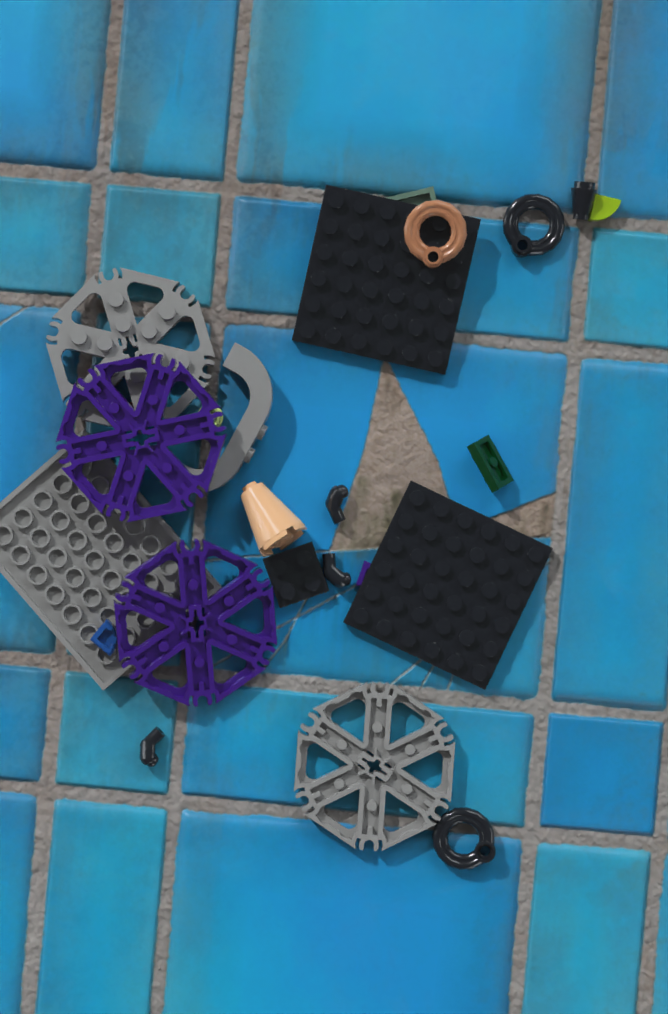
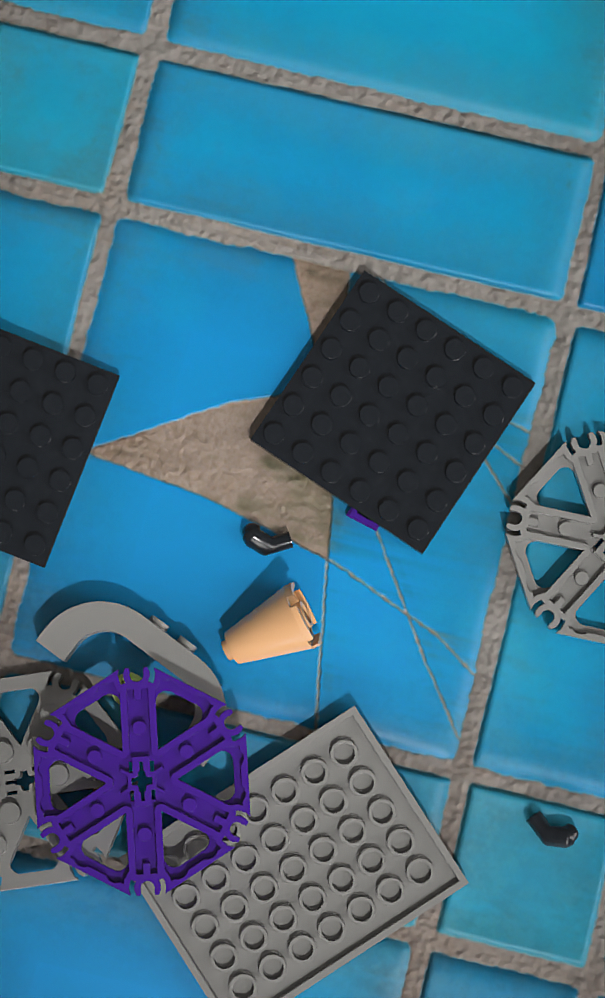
camera: 85 degrees left, 5 degrees down
blue tile [90,619,117,656] -> none
dark purple plate [114,538,277,707] -> none
black plate [263,541,329,608] -> none
black arm [322,553,351,588] -> none
dark green plate [467,435,514,493] -> none

